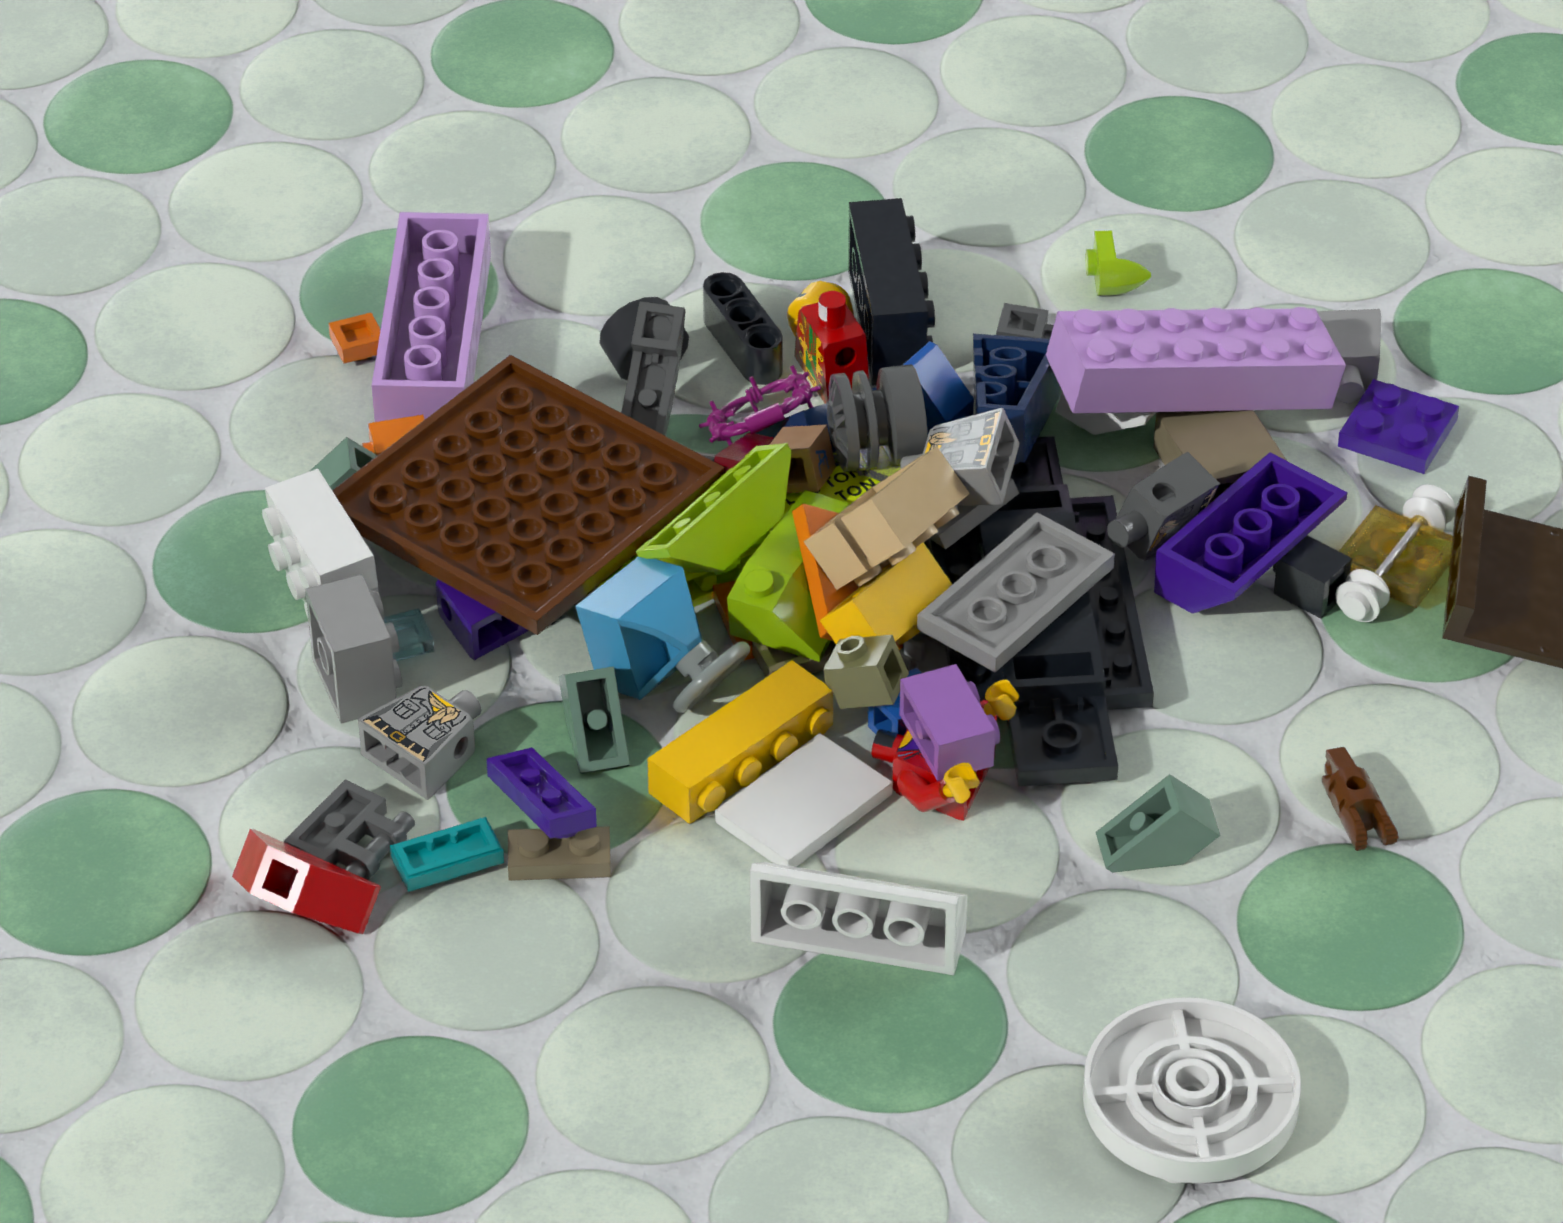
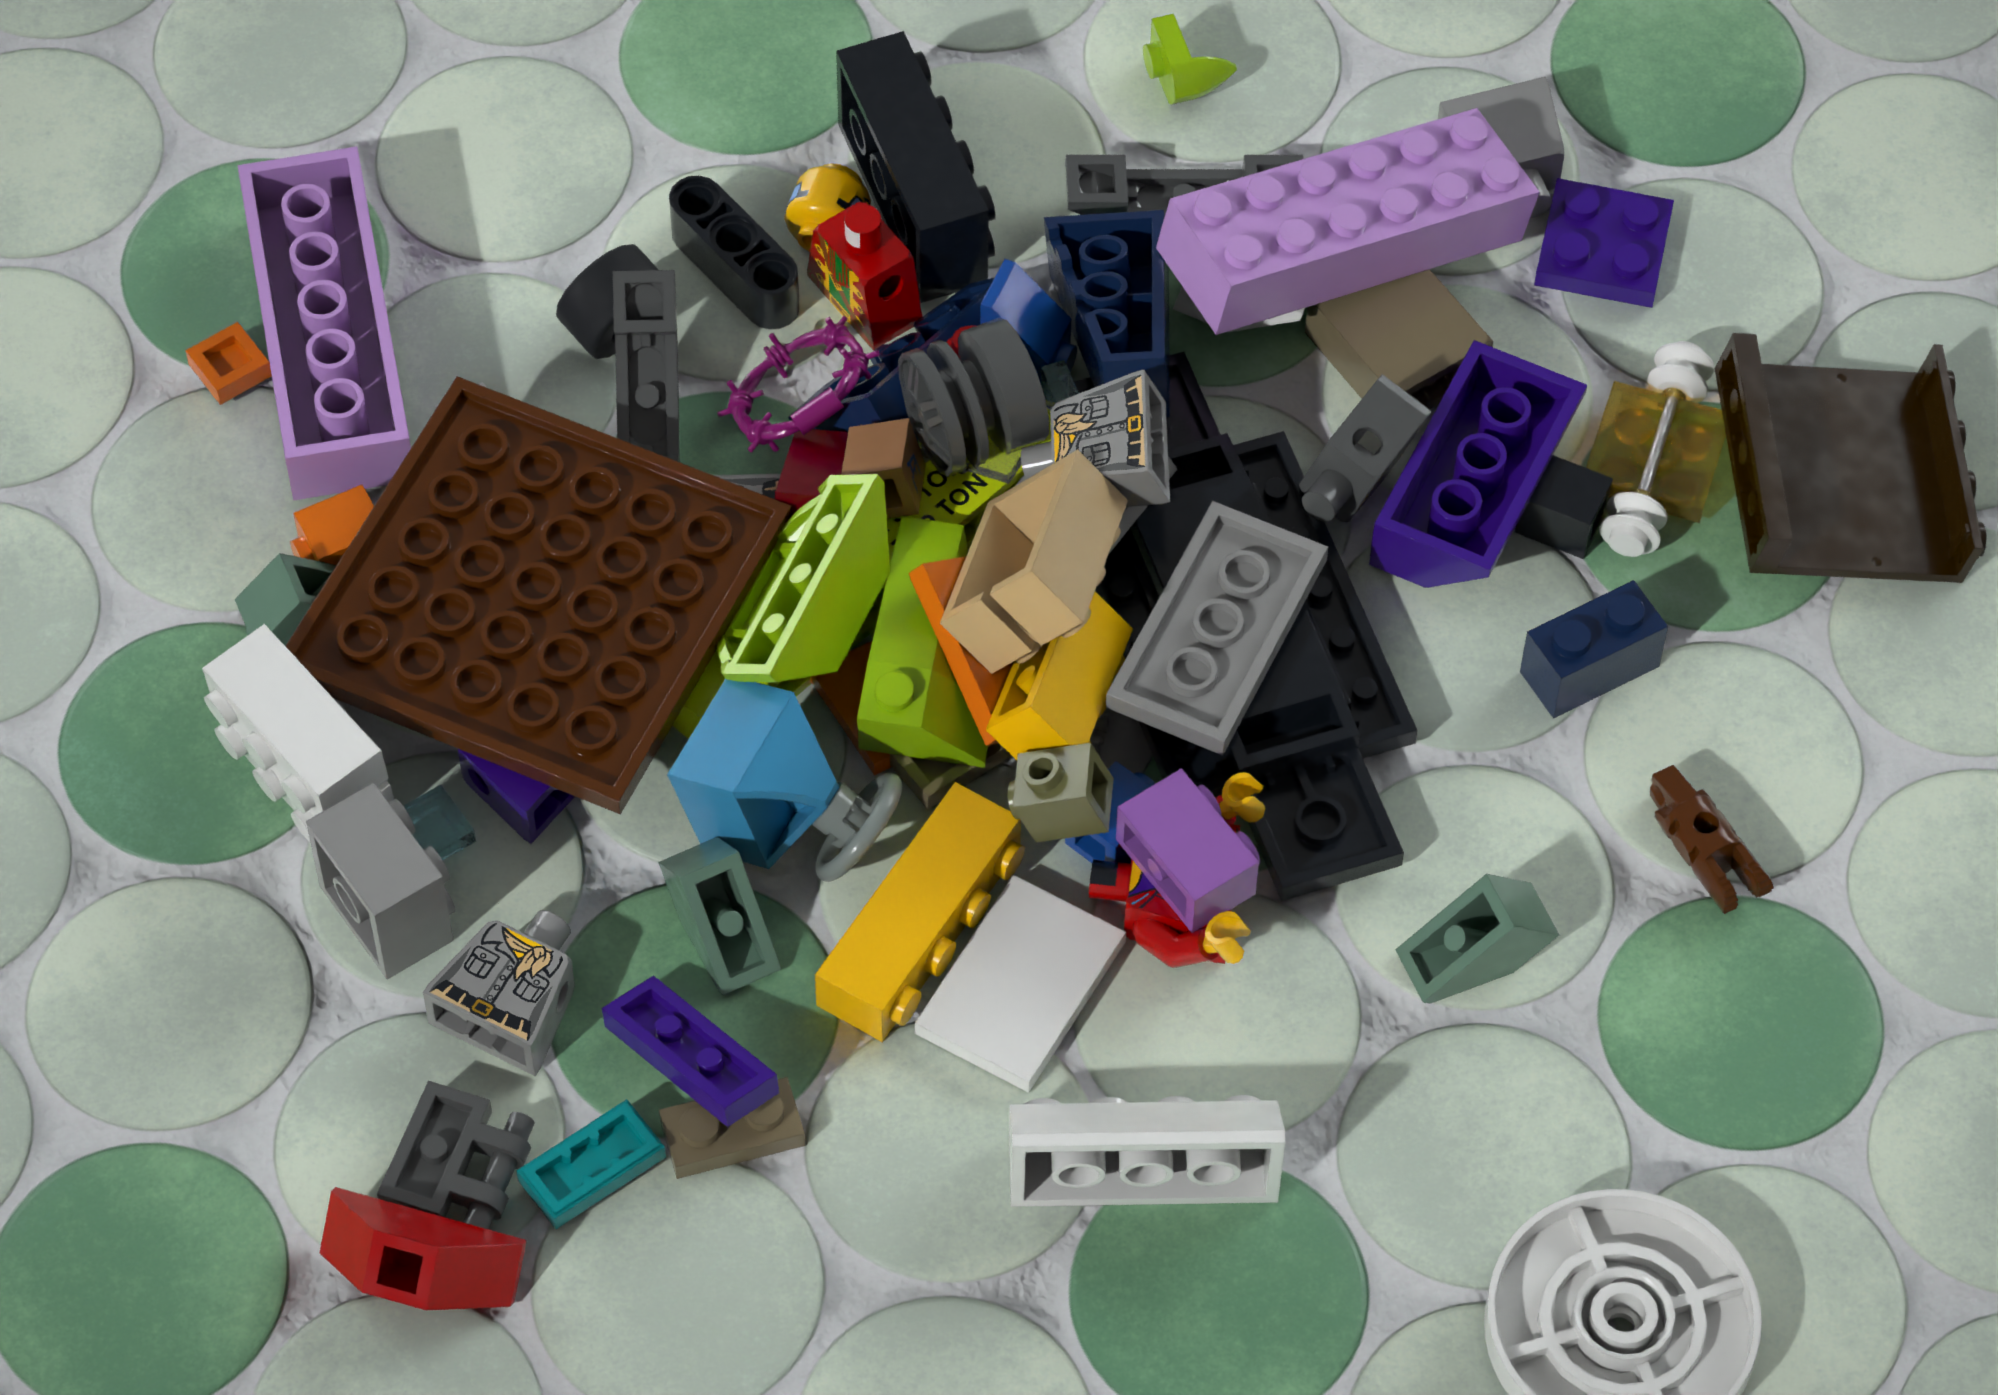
camera: 15 degrees left, 15 degrees up
none -> dark blue brick [1520,580,1668,719]

